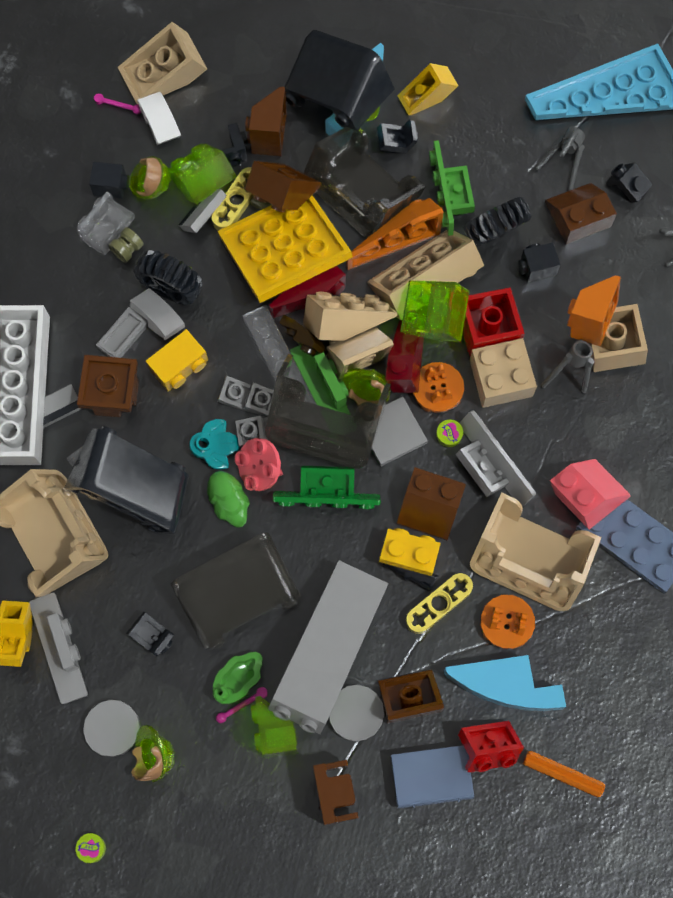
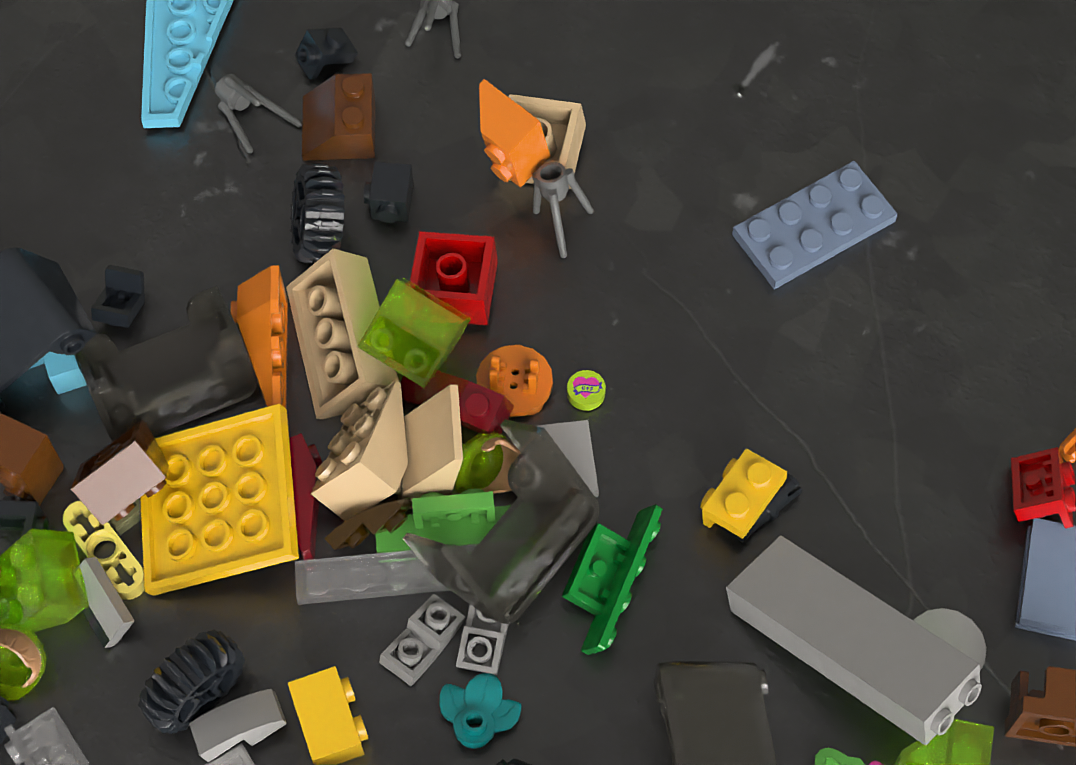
camera: 70 degrees left, 10 degrees down
olive wheel [108,227,144,263] -> none
bright green arm [207,471,250,528] -> none
coral plate [235,438,283,491] -> none
reddish brown slope [378,669,444,724] -> none
yellow slope [397,63,458,115] -> none
reddish brown slope [397,467,466,541] -> none
light yellow beam [406,573,473,634] -> none
bright green bracket [429,140,475,236] -> none
medium azure slope [444,655,566,711] -> none
light grey bracket [456,410,536,507] -> none
tan brick [469,338,537,408] -> none
tan windscreen [470,492,602,611] -> none
orange plate [481,595,535,649] -> none
coral slope [550,459,631,530] -> none

